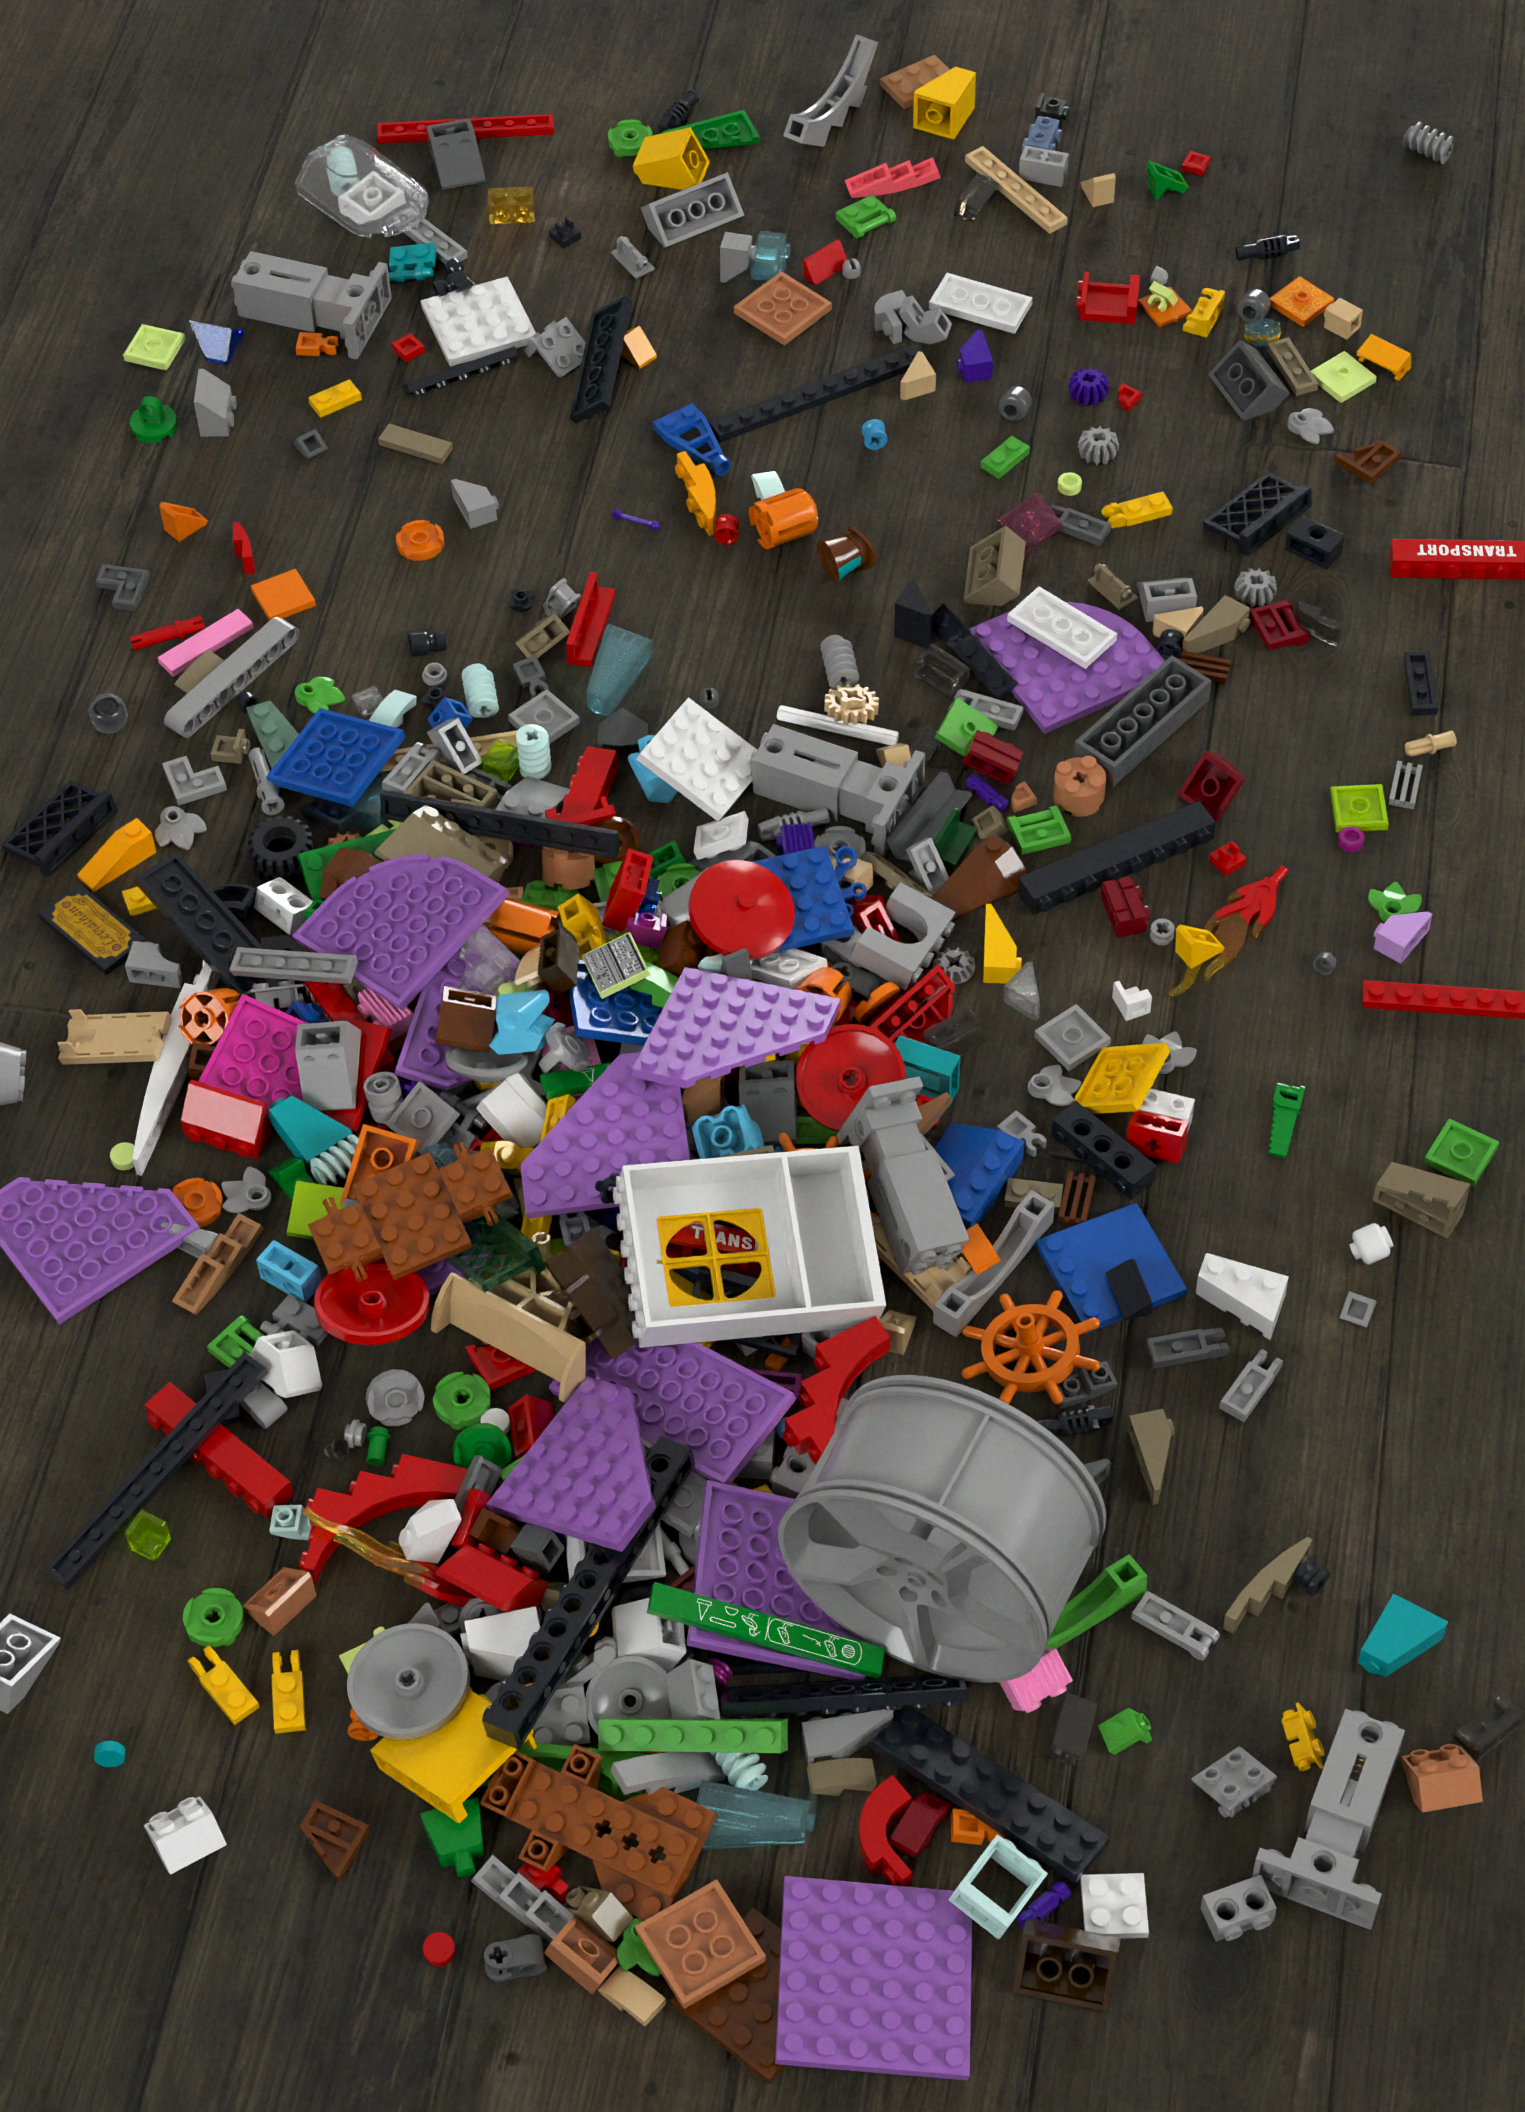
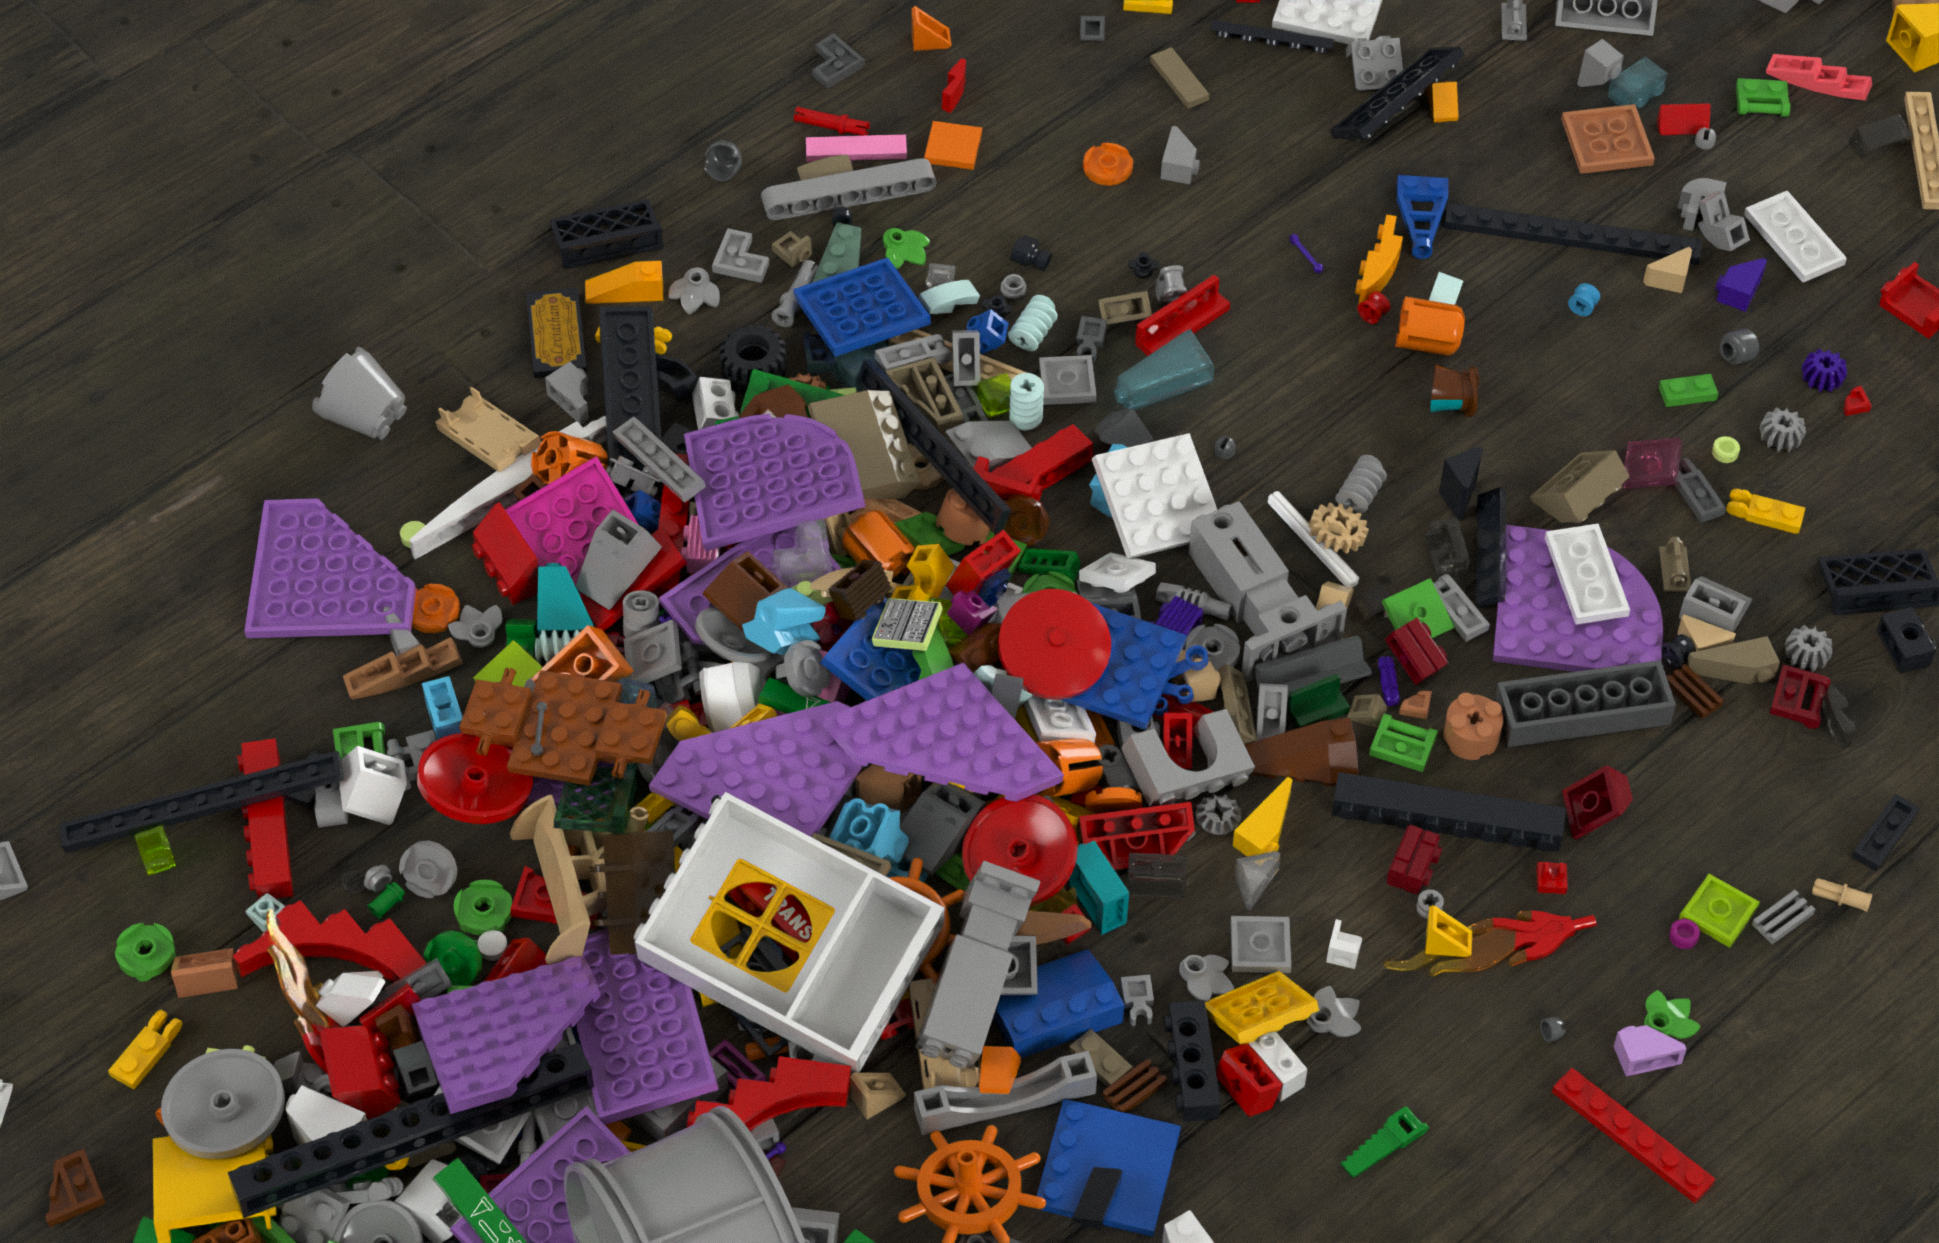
camera: 35 degrees right, 0 degrees up
yellow hinge [188,1646,260,1725] -> none
none -> dark grey hinge [531,701,547,756]

